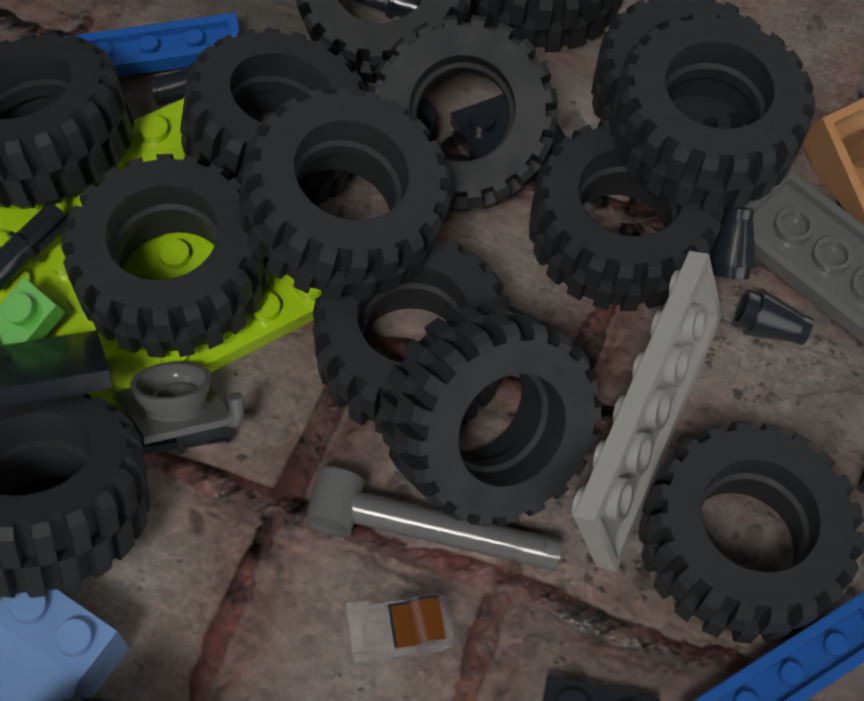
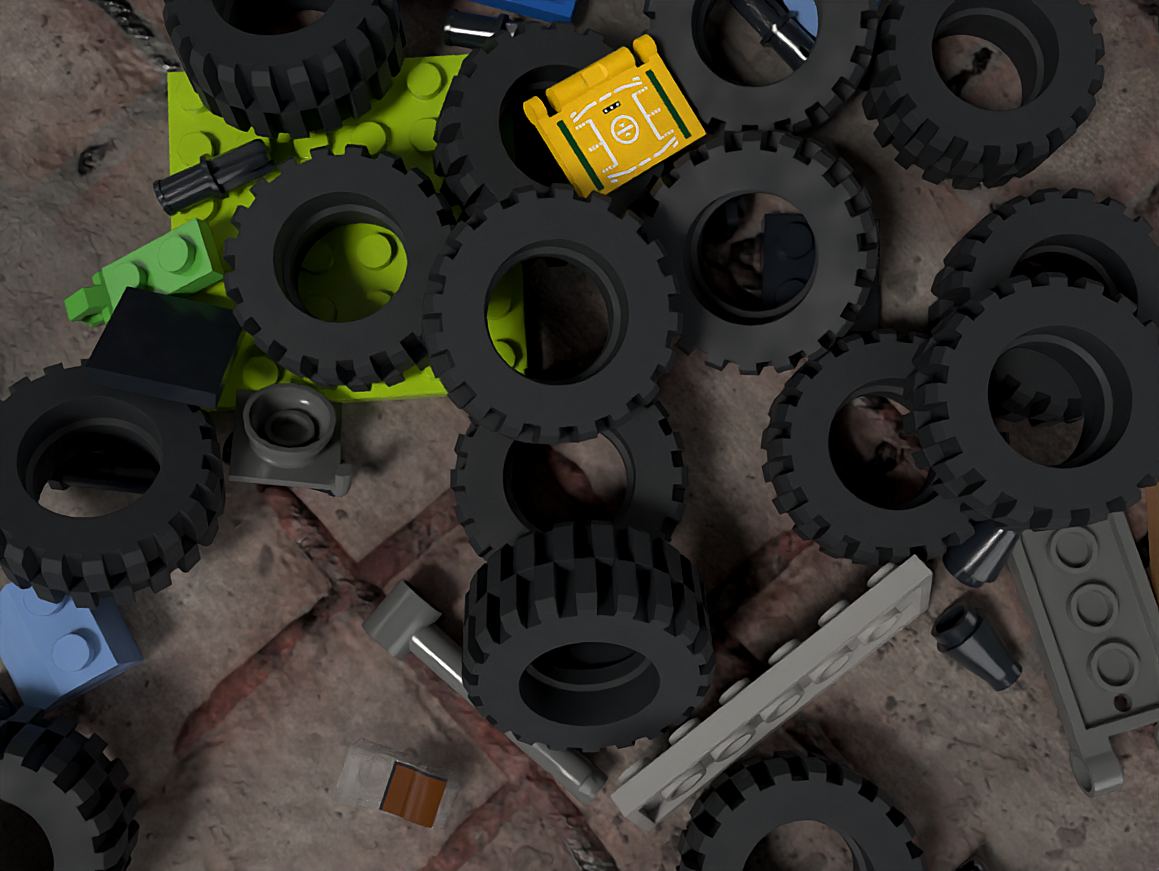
camera: 30 degrees right, 20 degrees up
none -> yellow piece [523,34,707,198]

